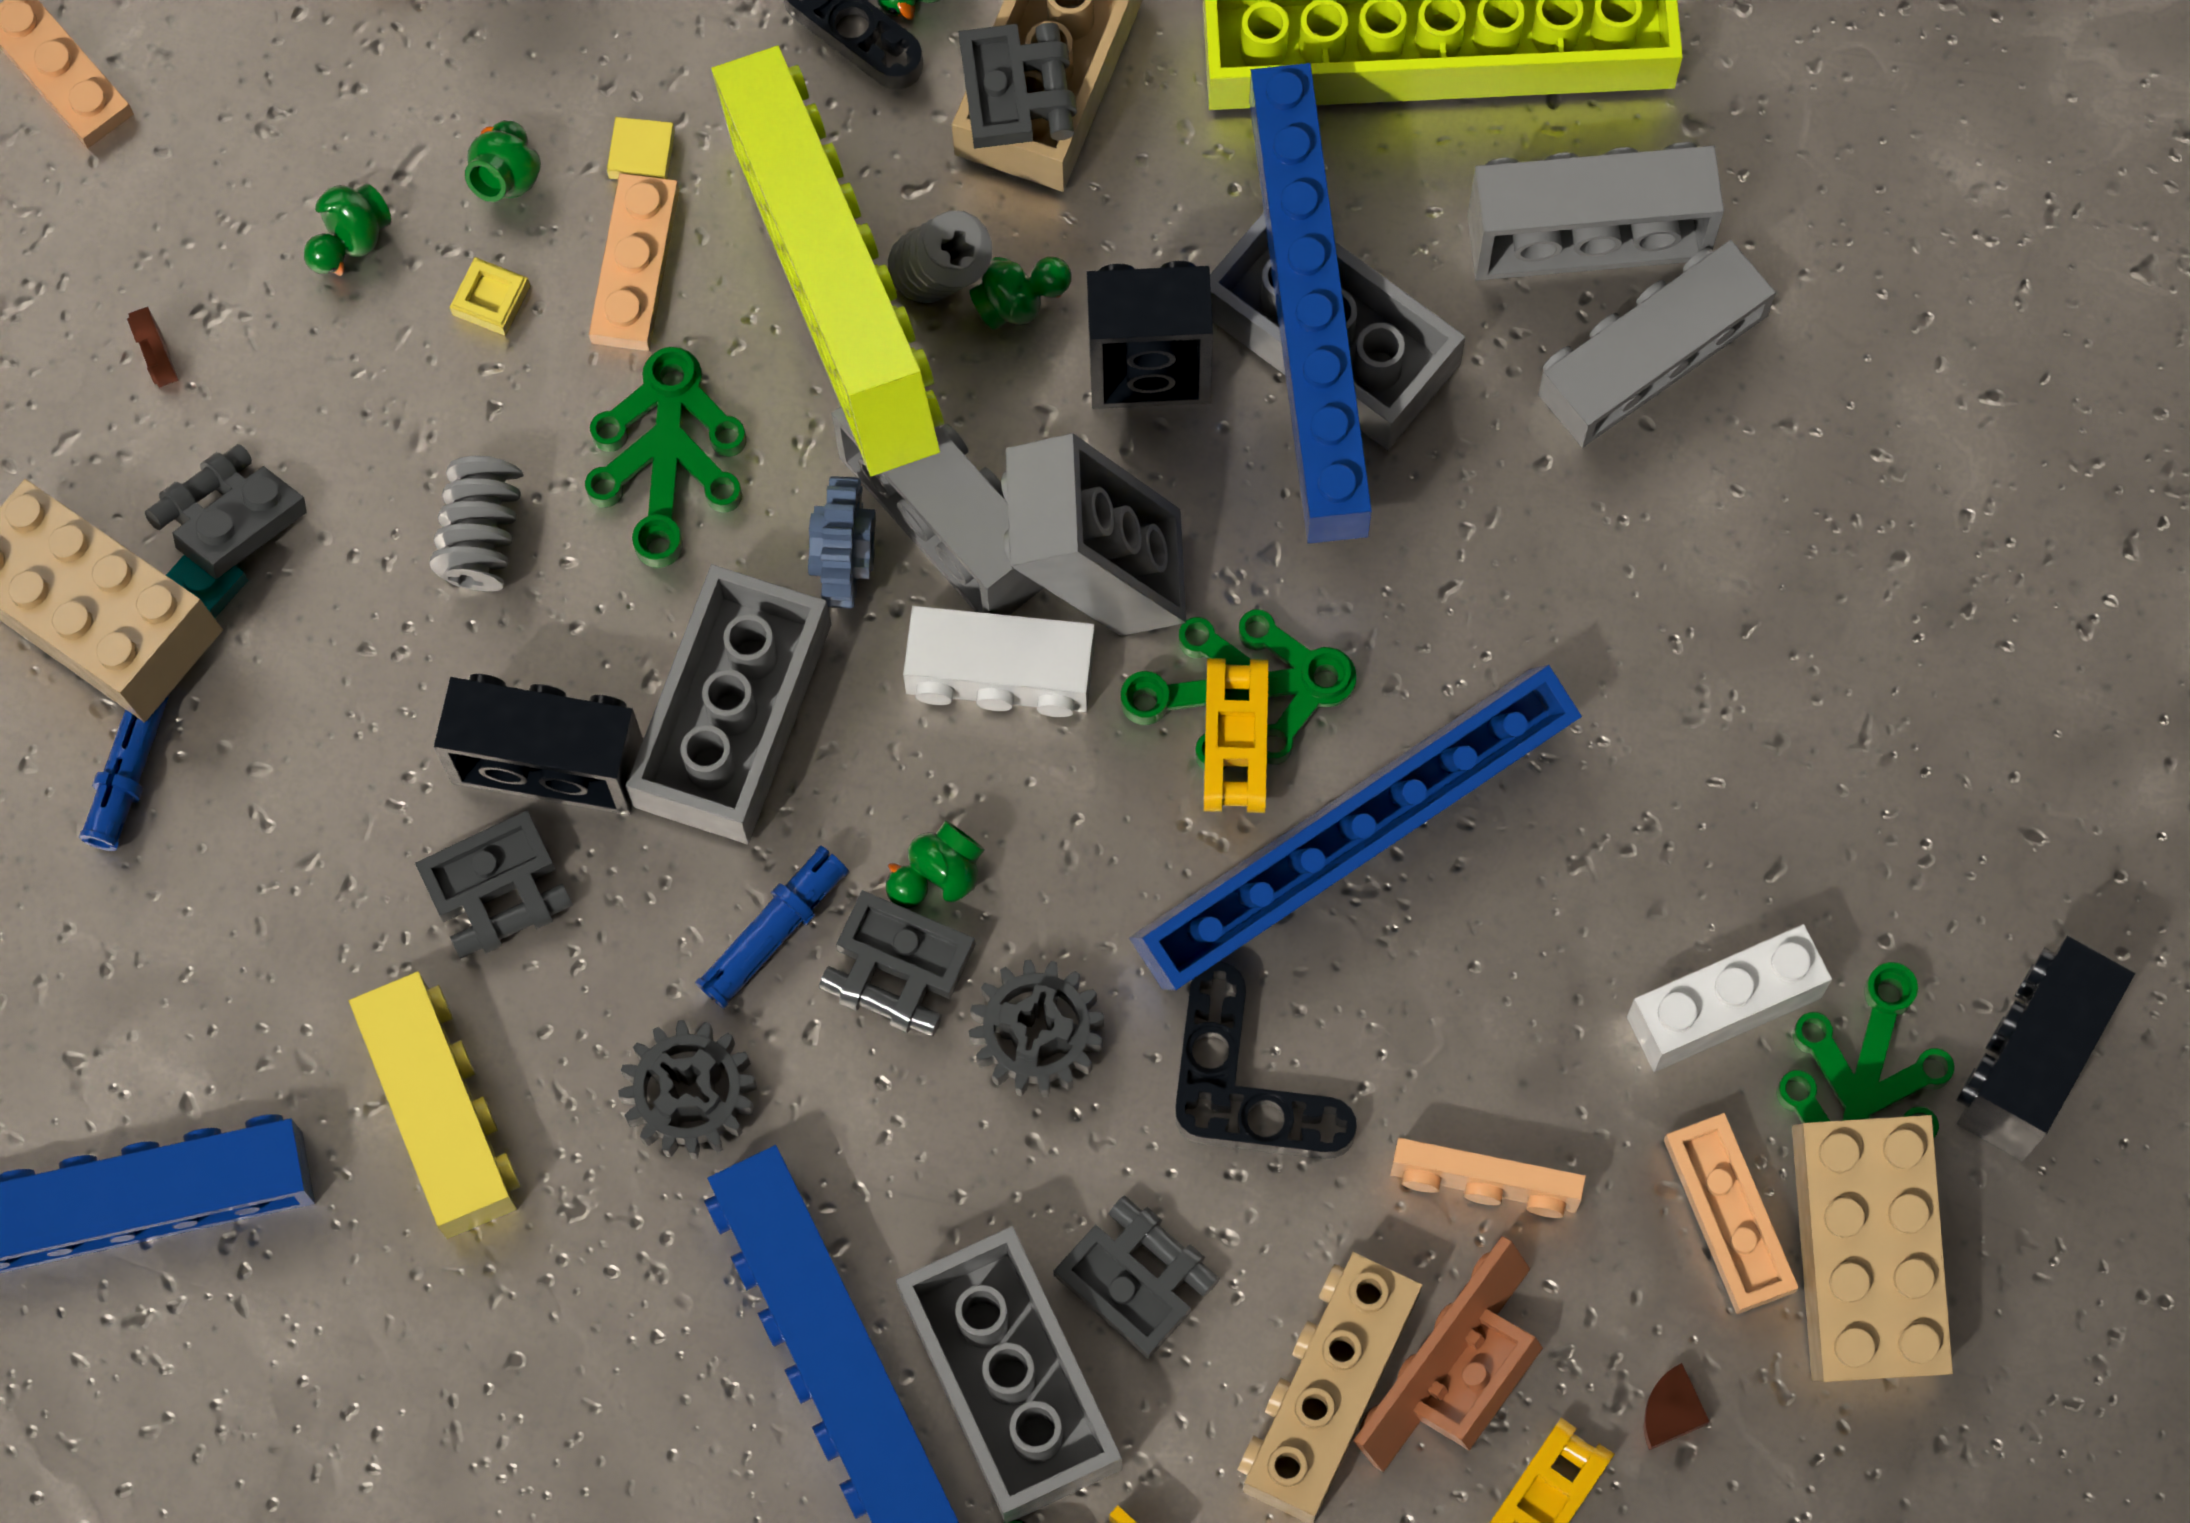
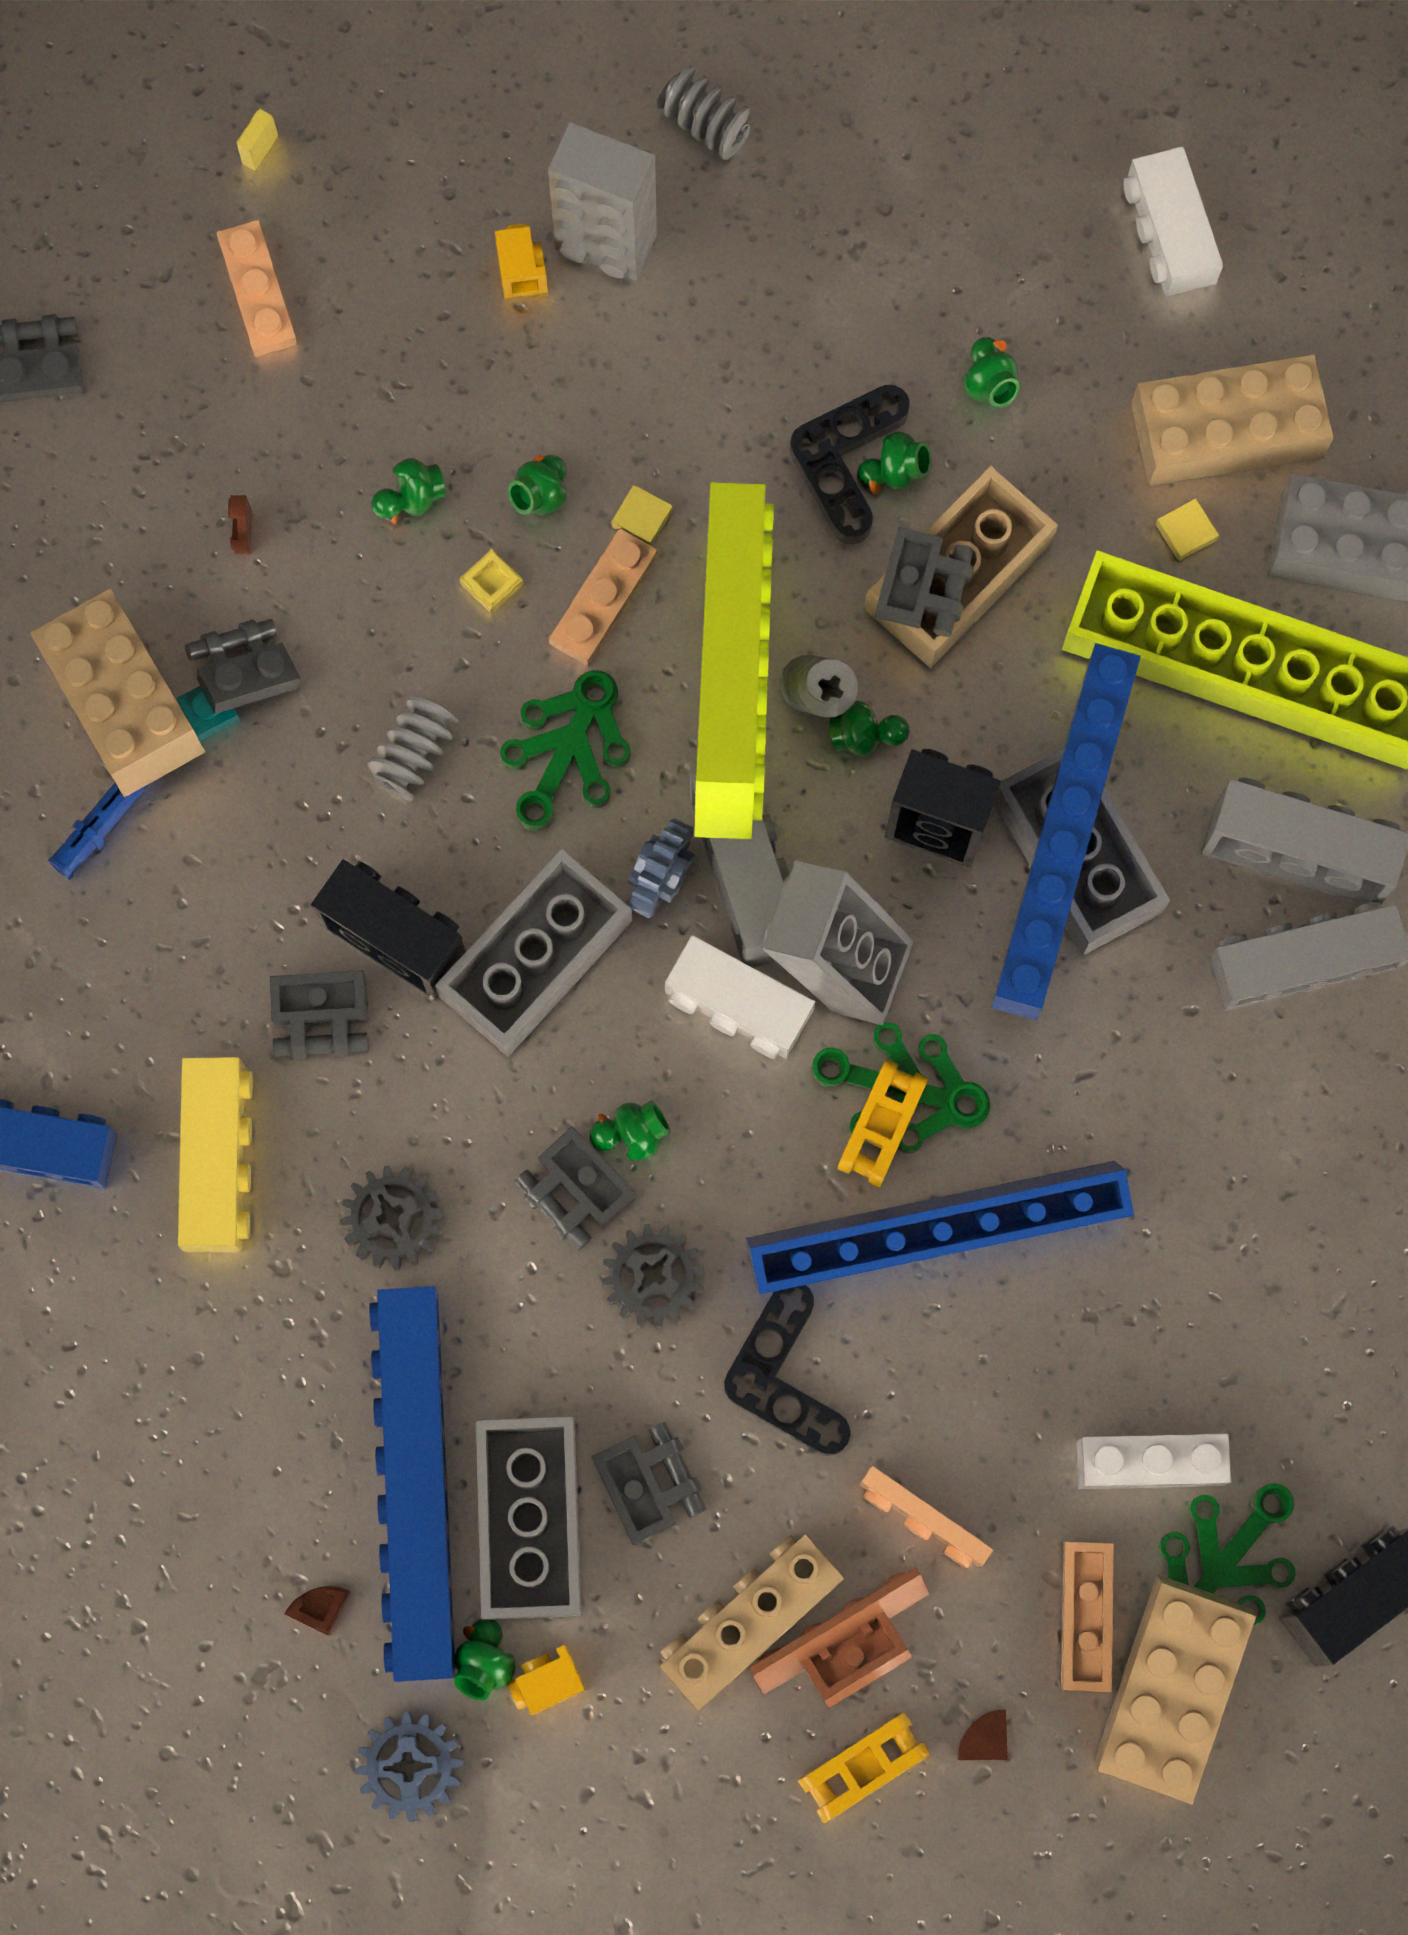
camera: 20 degrees right, 5 degrees up
blue pin [695,846,849,1009] -> none

